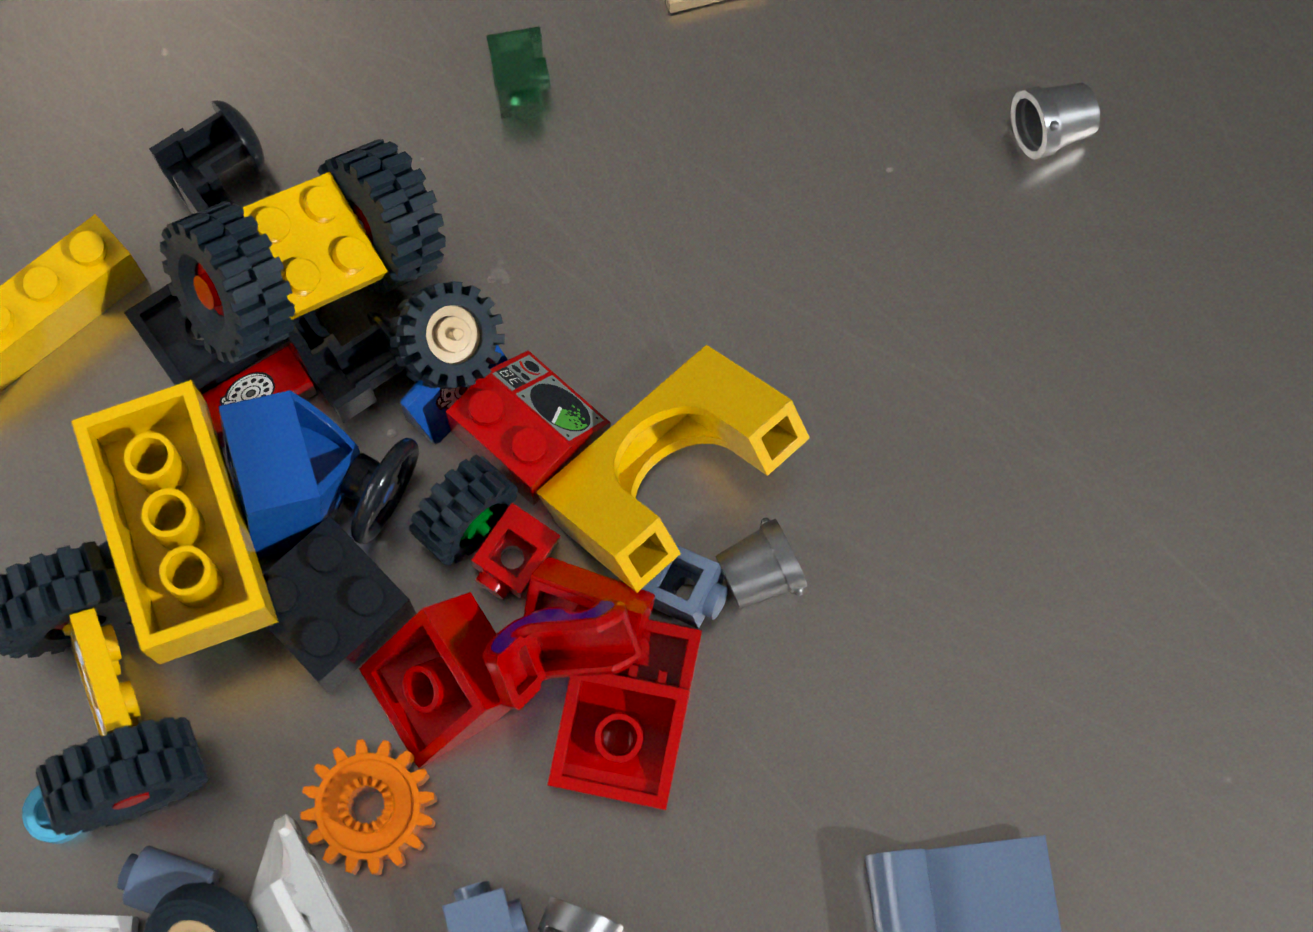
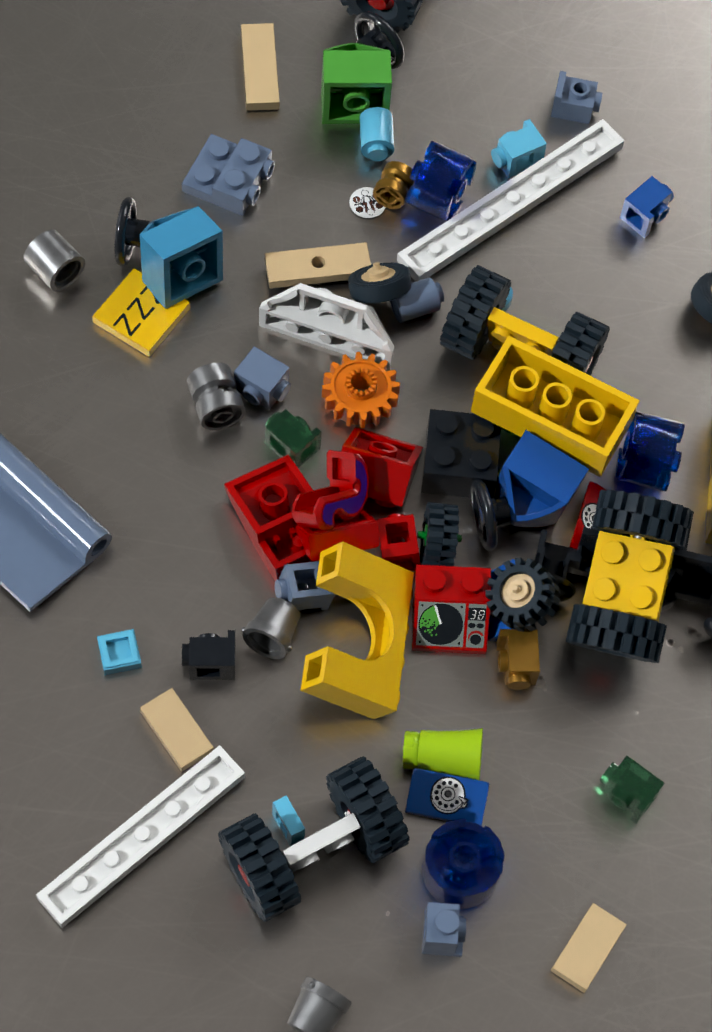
camera: 140 degrees right, 10 degrees down
none -> white plate [36,745,245,928]
none -> medium azure tile [97,629,142,675]
none -> tan tile [140,688,214,772]
none -> black brick [182,630,236,680]
none -> black plate [218,756,410,922]
none -> clear green brick [265,409,322,468]
none -> medium azure tile [272,795,305,846]
none -> lime plant [403,728,483,780]
none -> blue slope [405,768,490,828]
none -> clear blue brick [422,819,505,909]
none -> sand blue brick [422,902,466,957]
none -> pearl gold brick [496,629,540,690]
none -> clear blue brick [615,412,685,492]

